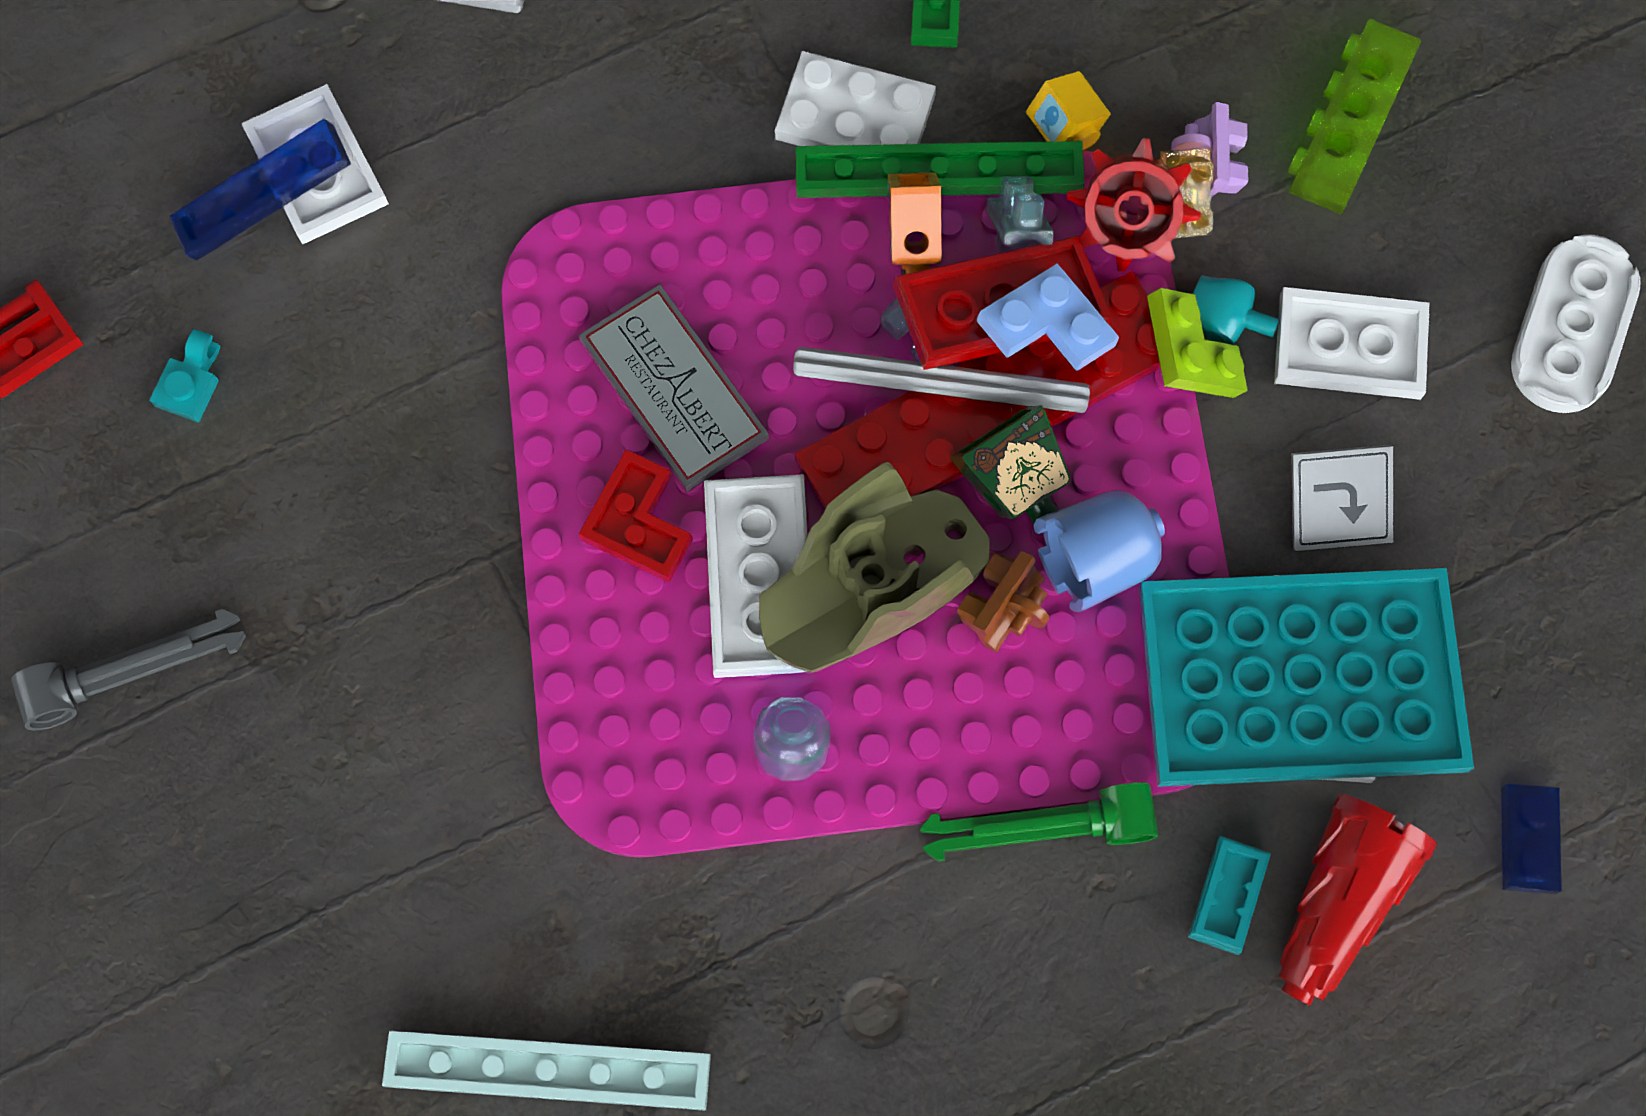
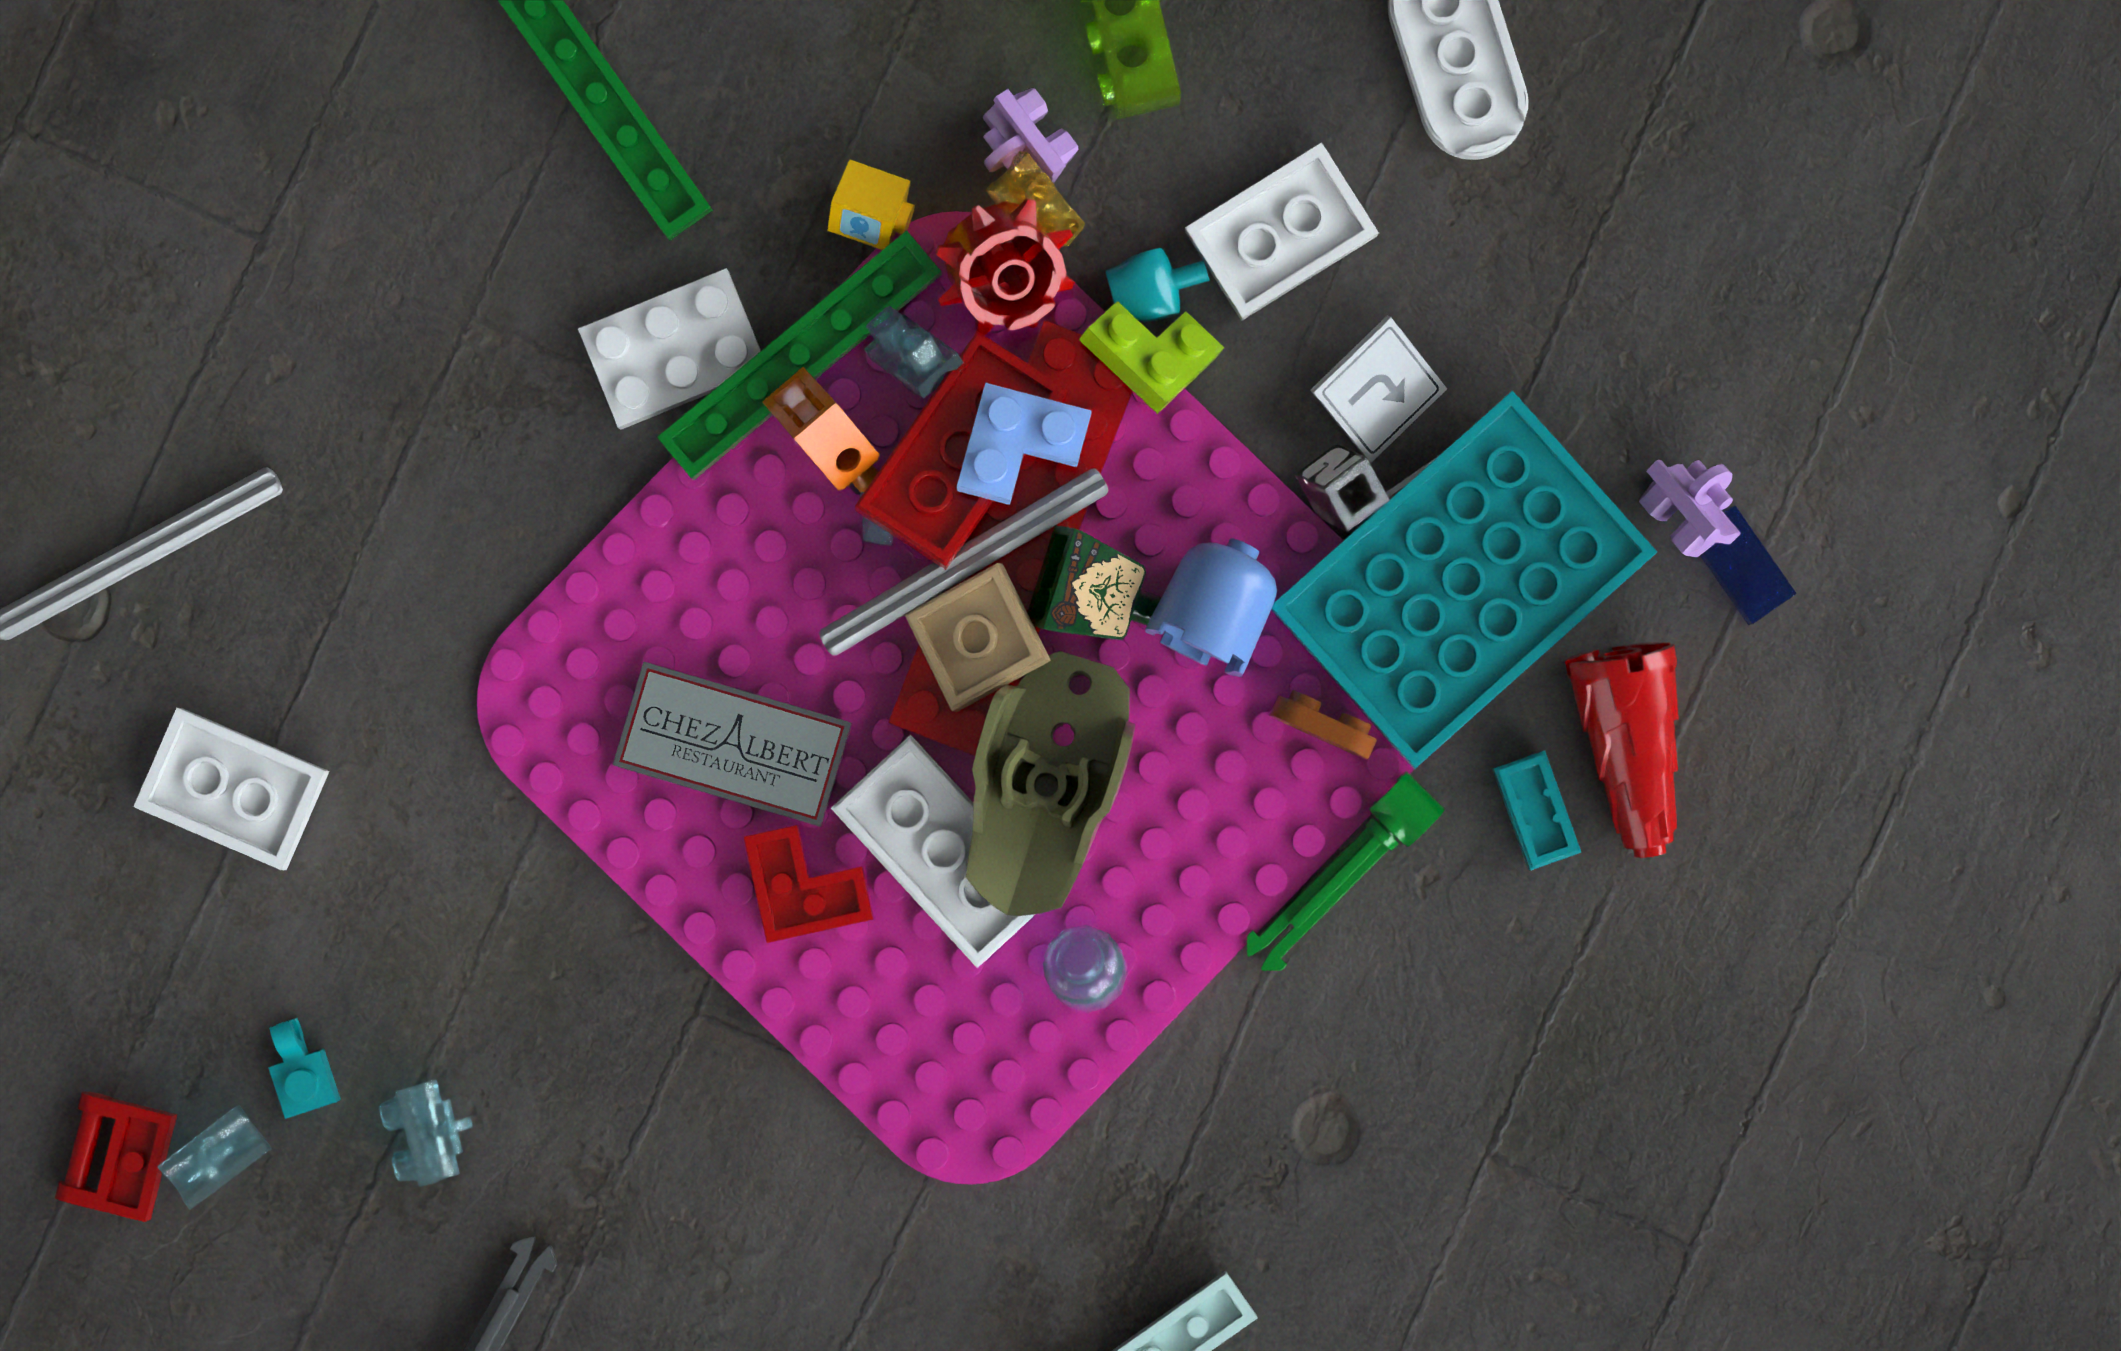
camera: 35 degrees left, 15 degrees up
clear blue plate [170,119,351,260] -> none
dark orange hips [957,551,1049,653] -> none
none -> clear light blue hips [157,1105,272,1210]
none -> clear light blue hips [379,1079,473,1187]
none -> tan plate [905,563,1051,712]
none -> dark orange plate [1269,690,1377,760]
none -> clear smoke brick [1294,444,1390,532]
none -> lavender hips [1639,460,1741,557]

